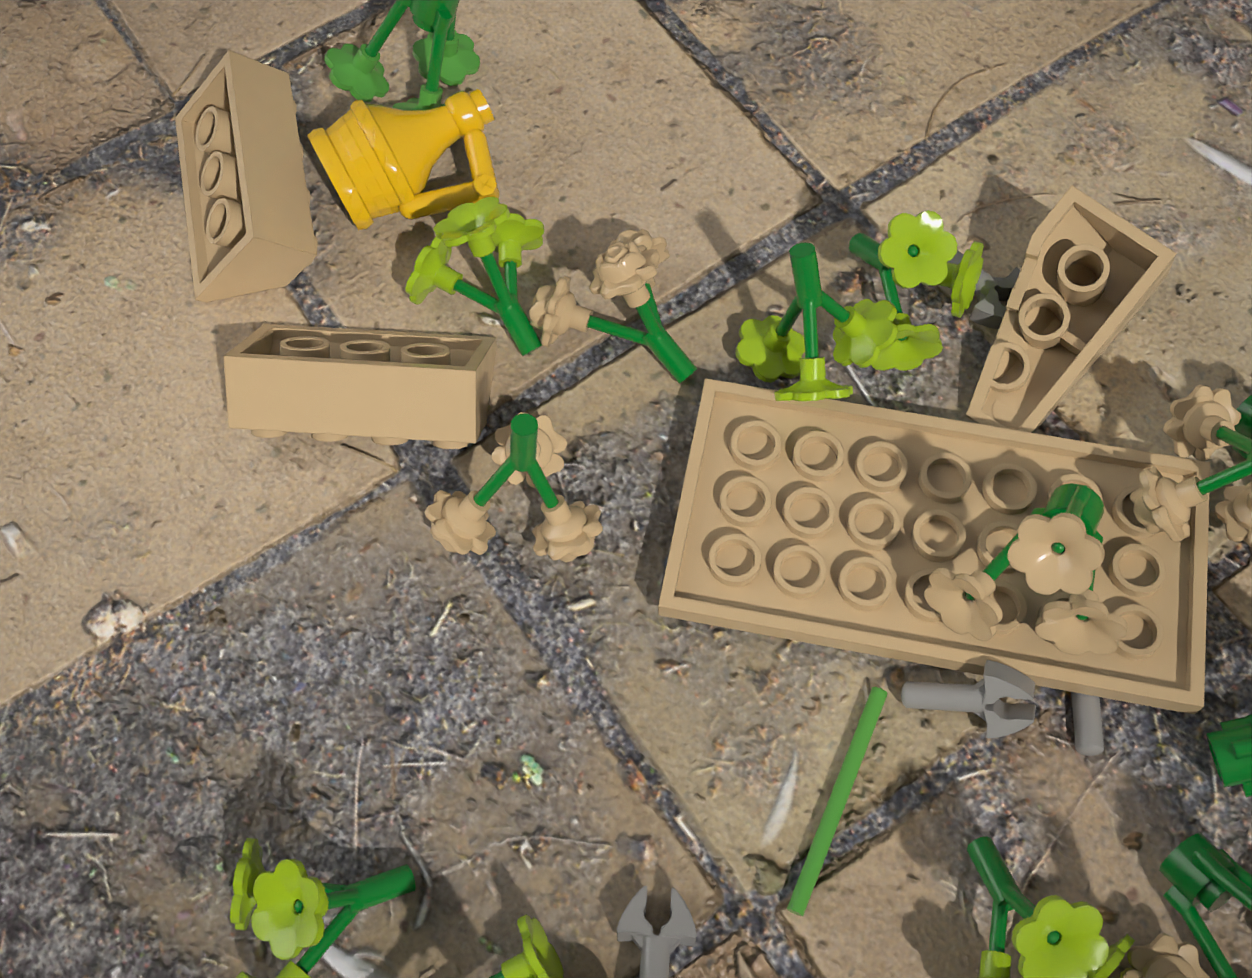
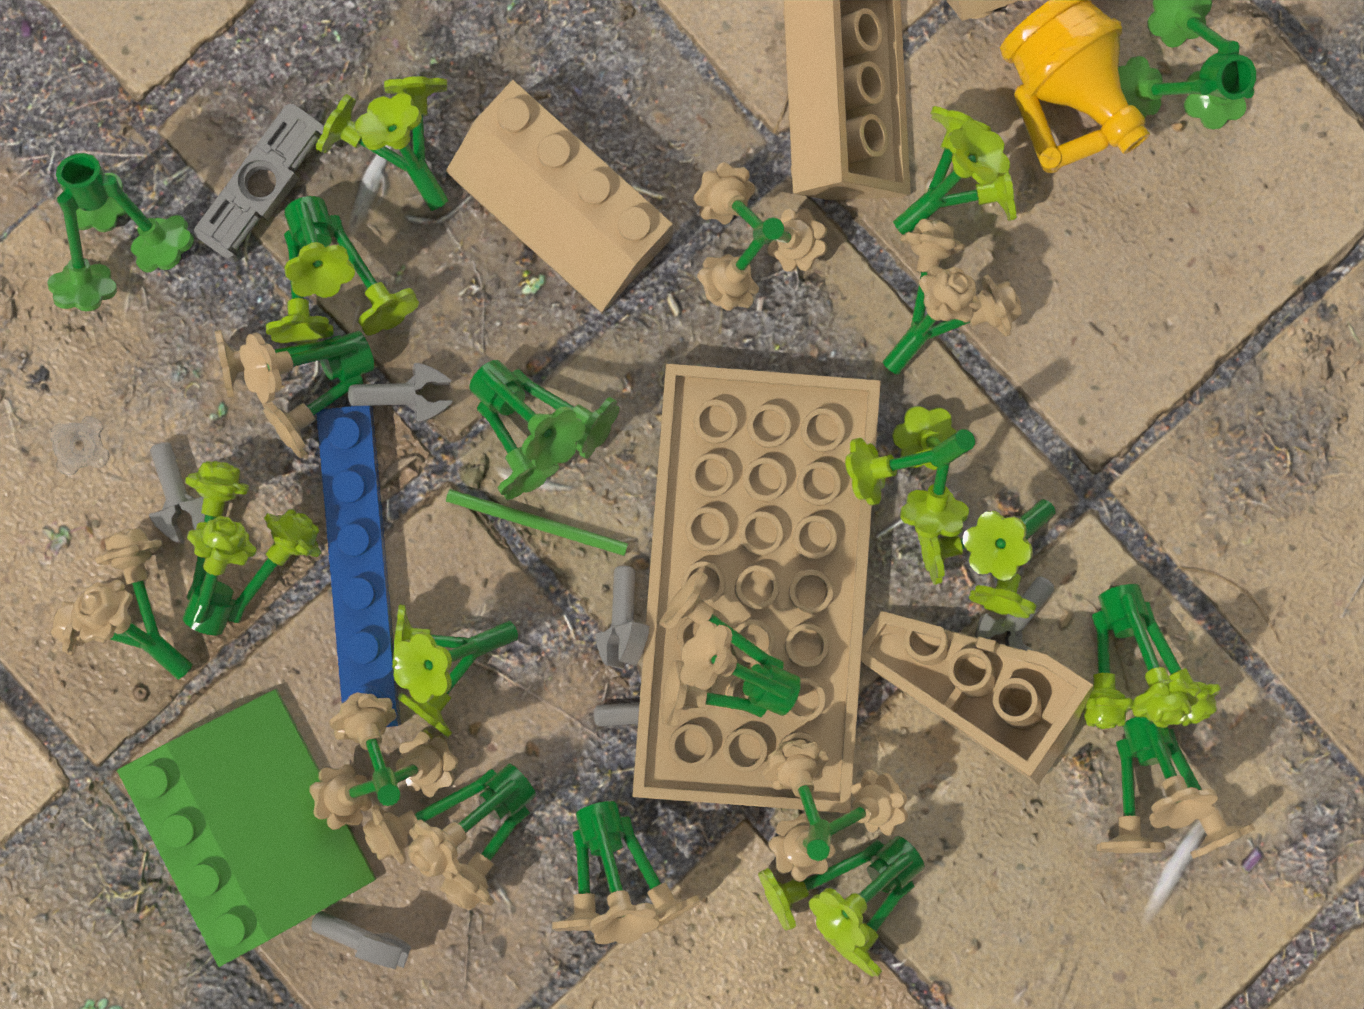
camera: 80 degrees right, 20 degrees up
none -> tan slope [446,80,673,314]
none -> bright green plant [469,360,620,500]
none -> plant [1082,584,1221,729]
none -> plant [1096,717,1255,859]

